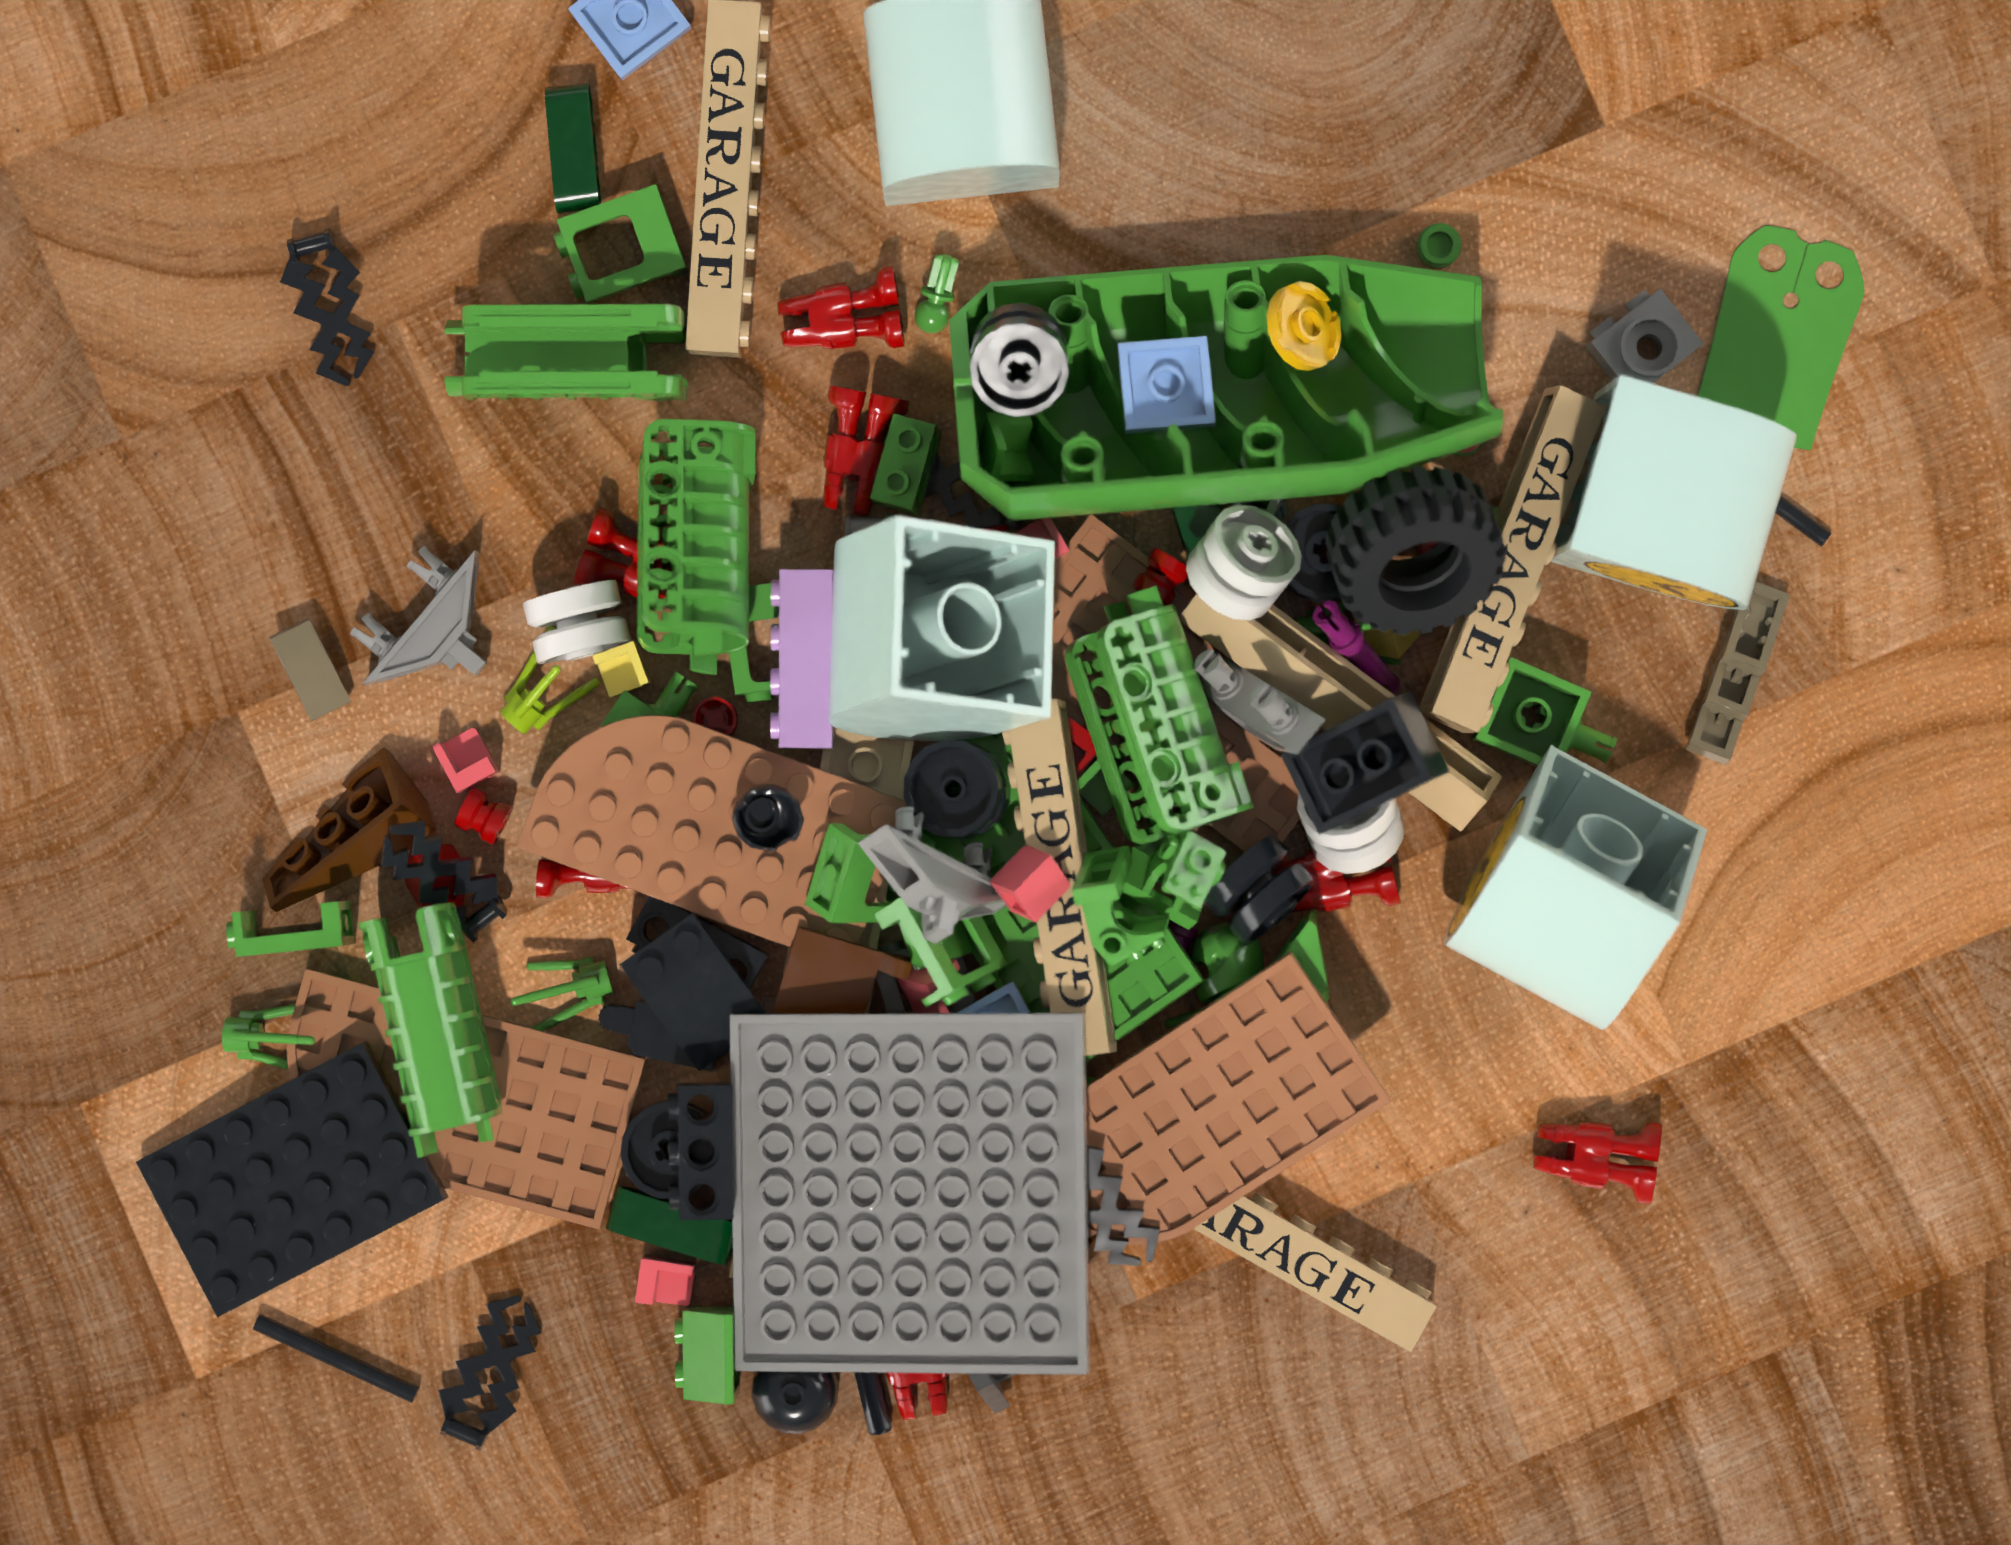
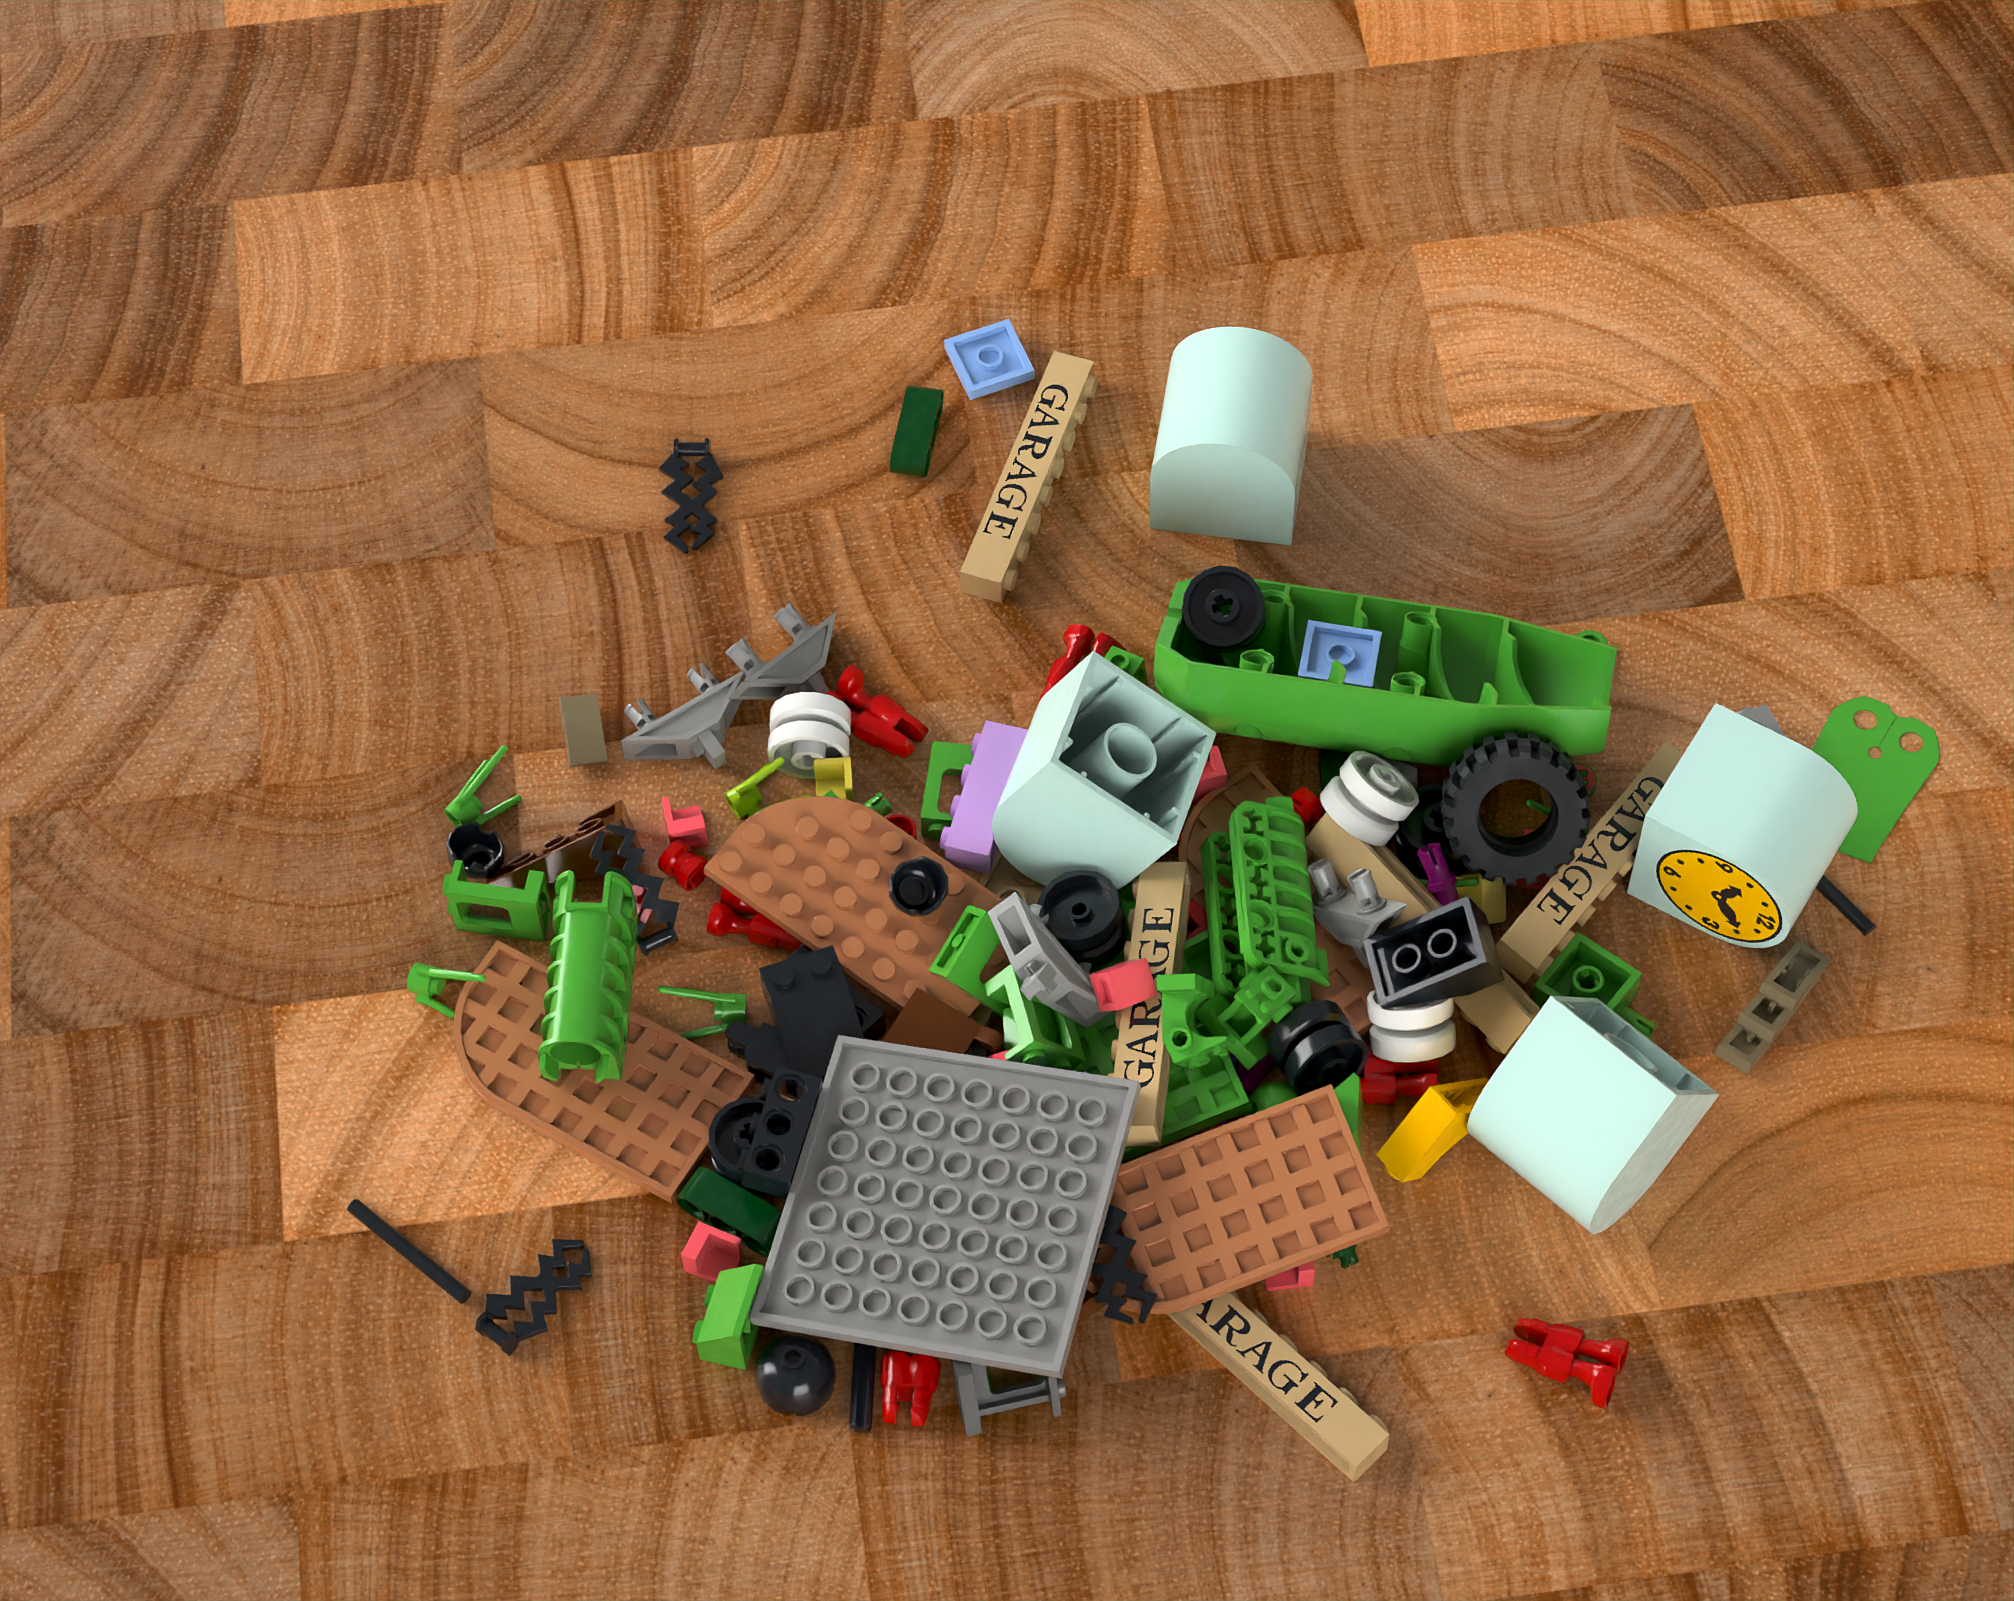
camera: 15 degrees right, 30 degrees down
black plate [136,1041,448,1317] -> none
bright green piece [445,304,688,401] -> none
bright green window [553,184,688,304] -> none
bright green piece [637,419,755,675] -> none
red piece [777,266,905,349] -> none
bright green axle [914,254,959,334] -> none
yellow tile [1266,281,1342,371] -> none
none -> bright green plant [443,745,522,827]
none -> black hair [446,822,506,879]
none -> light grey connector [725,602,836,700]
none -> yellow arch [1376,1077,1489,1182]

